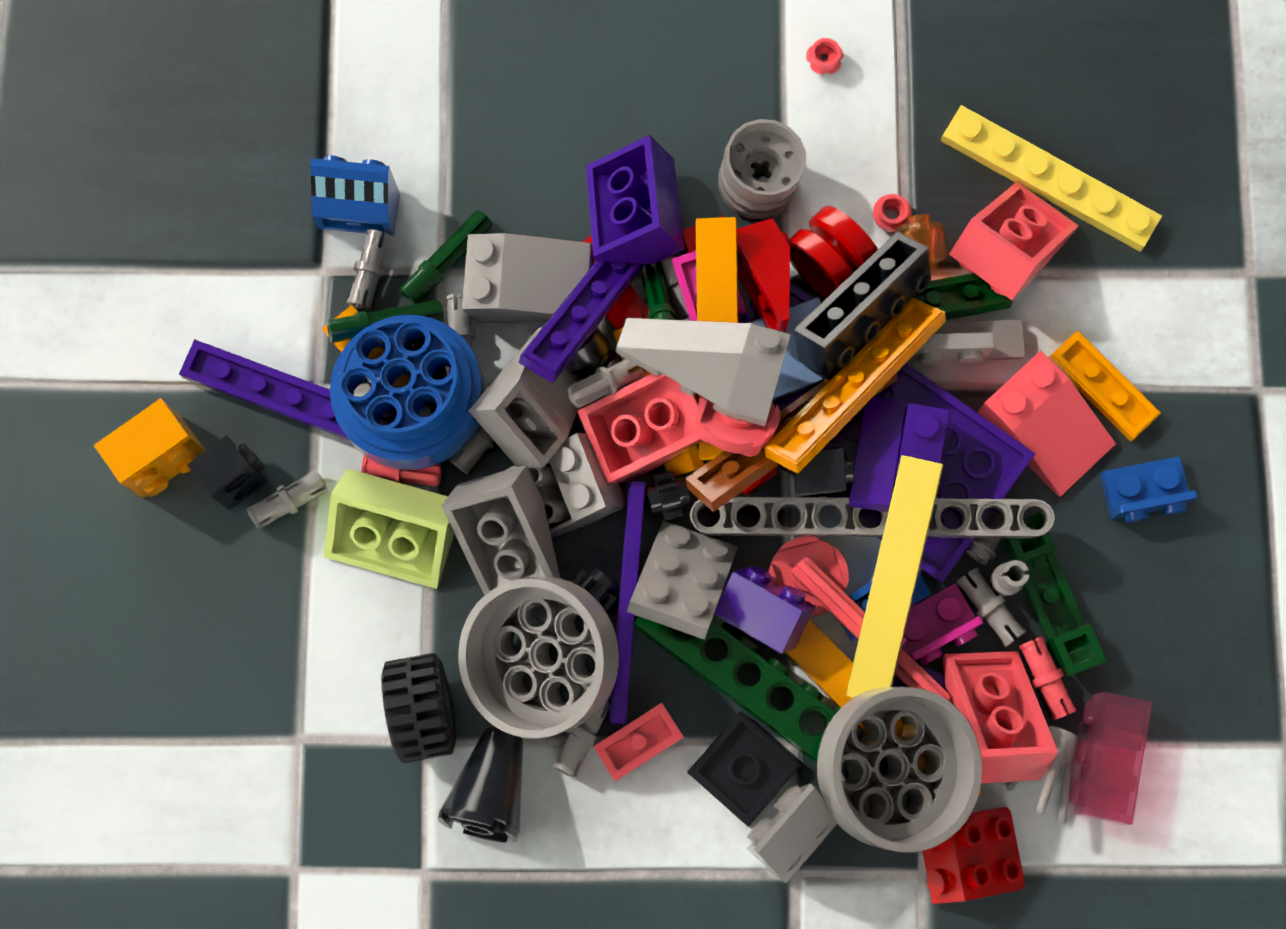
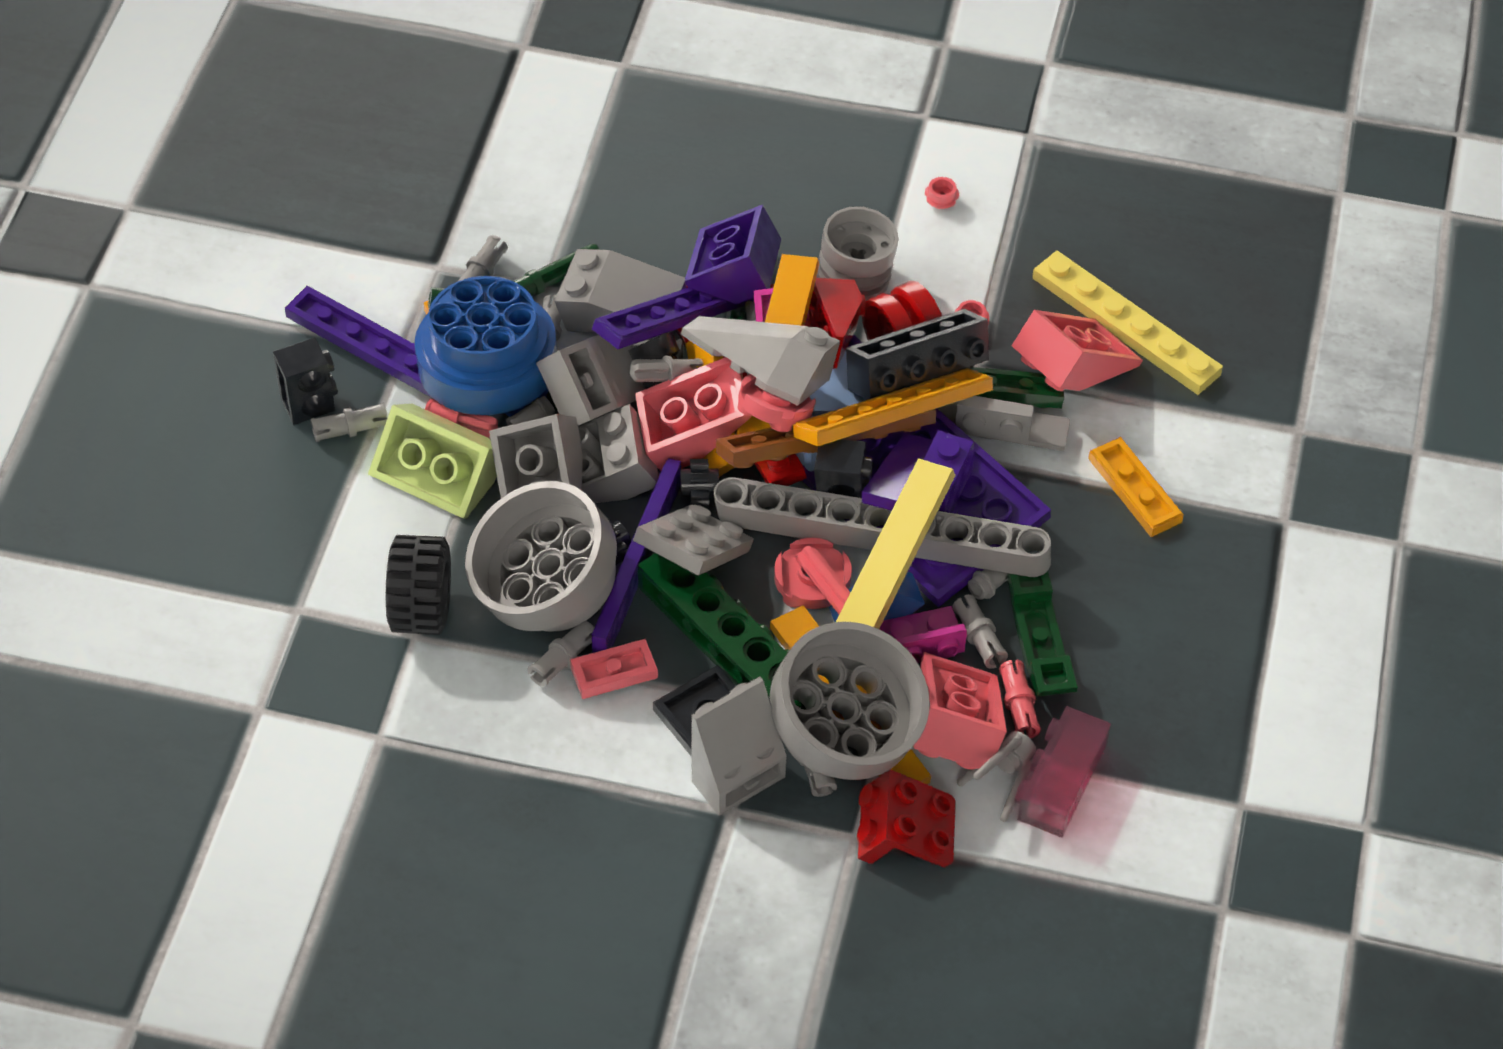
camera: 10 degrees right, 25 degrees down
light orange brick [94,398,206,498] -> none
blue slope [310,155,400,236] -> none
black cone [438,726,523,843] -> none
dark purple brick [714,566,816,654] -> none
clear orange head [895,214,947,270] -> none
coral slope [977,350,1116,497] -> none
light grey pin [988,560,1029,597] -> none
blue bracket [1100,456,1198,523] -> none

